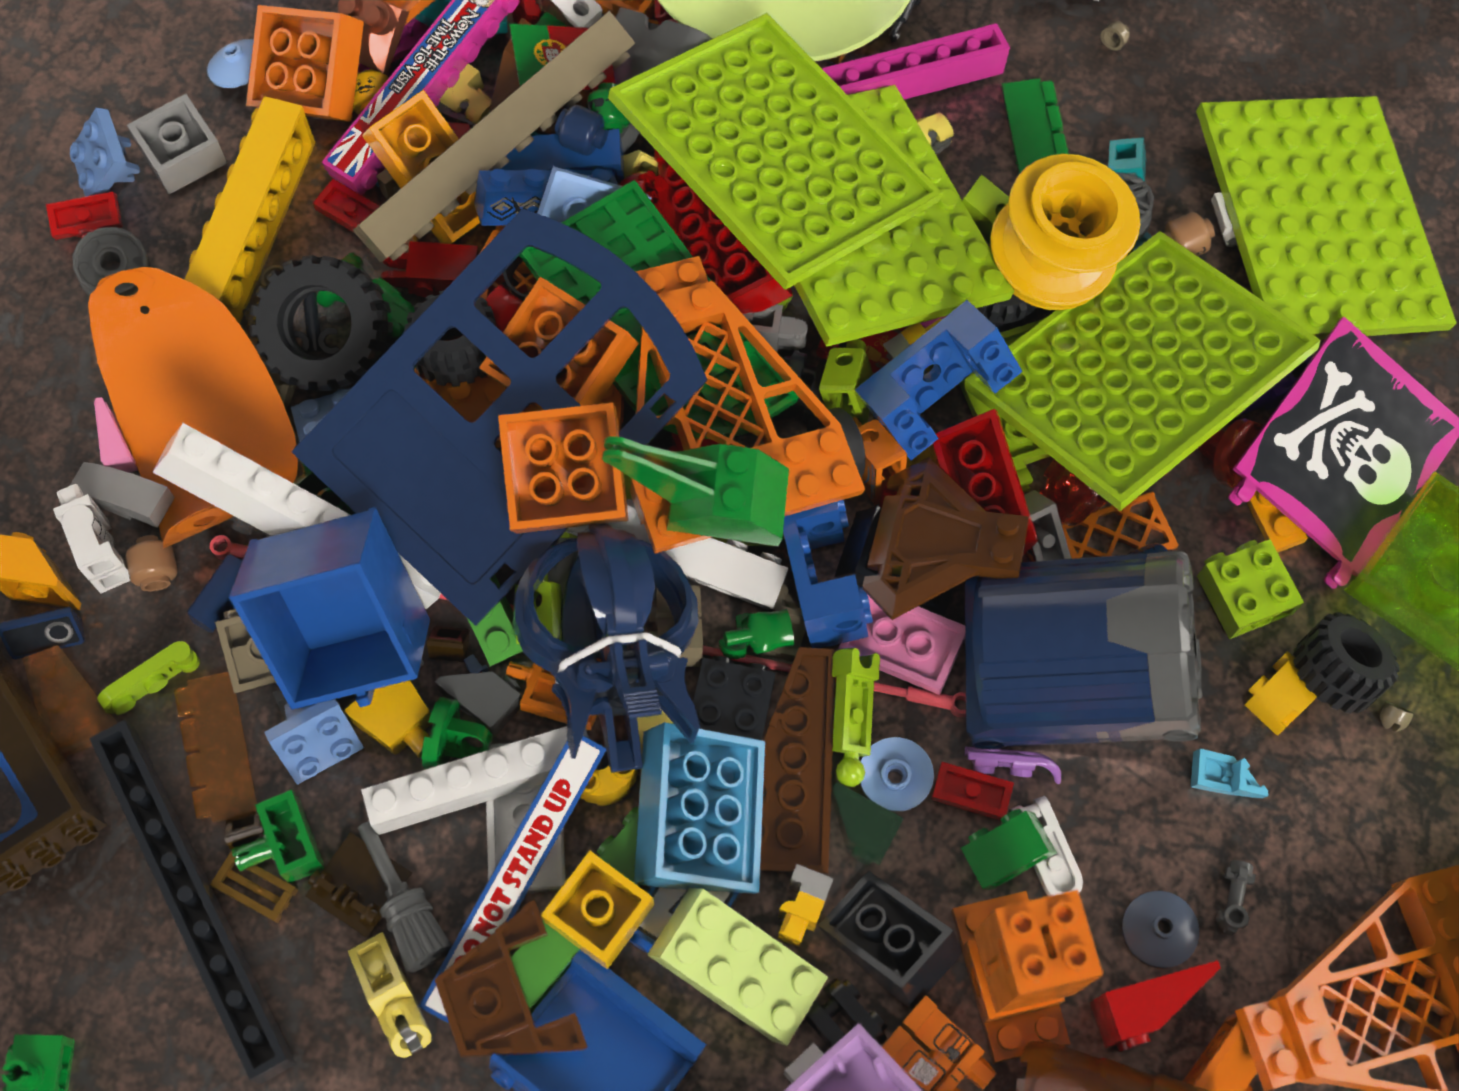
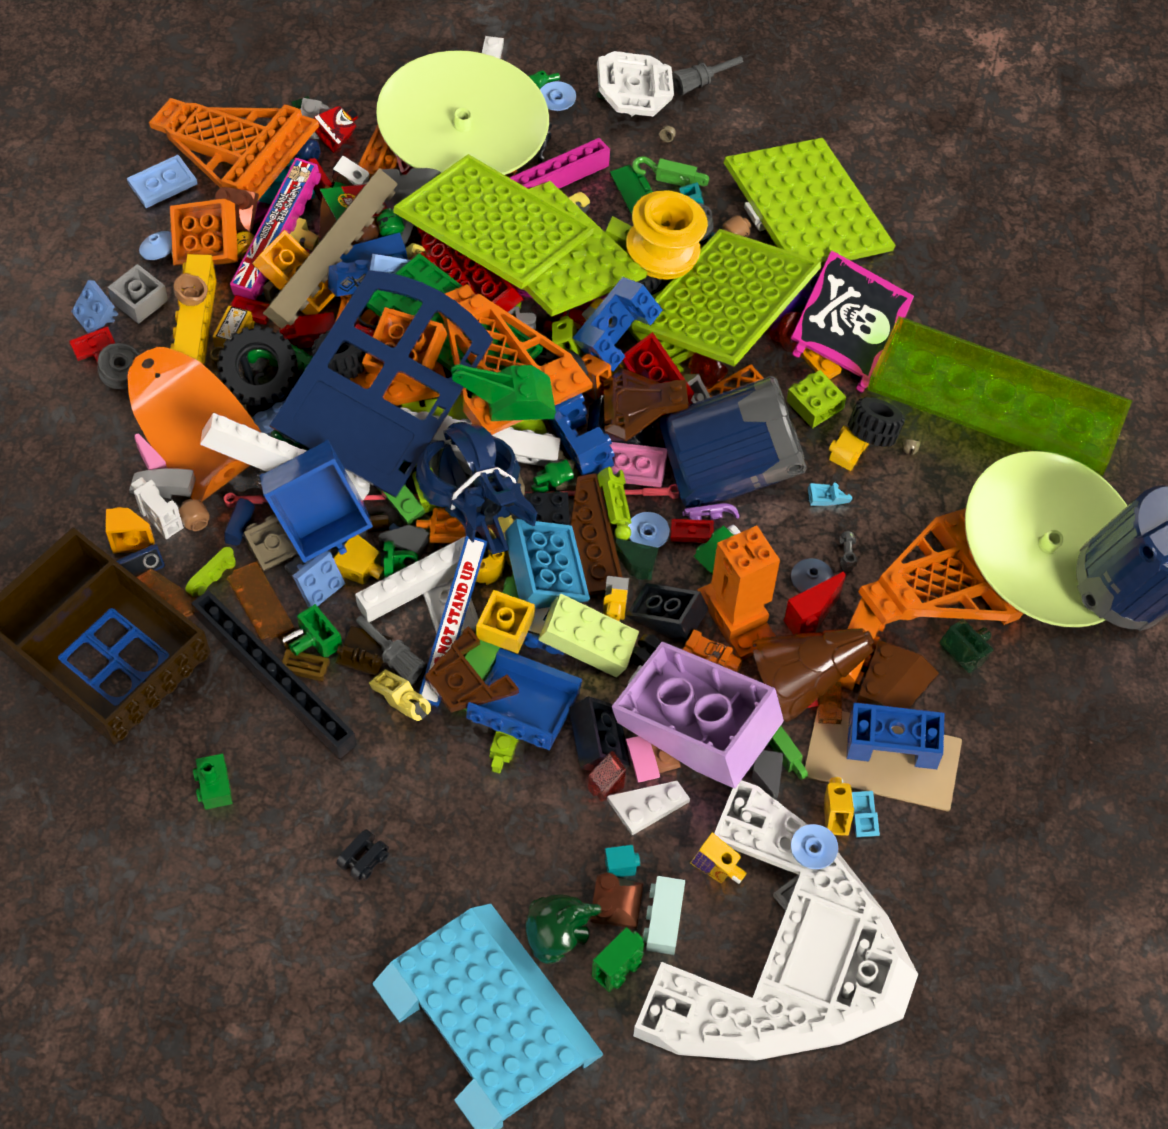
camera: 15 degrees left, 10 degrees down
orange slope [498,402,629,534] -> none
dark blue head [555,105,608,156] -> none
none -> medium nougat helmet [174,273,208,306]
none -> brick [213,306,254,347]
none -> bright green piece [632,156,709,187]

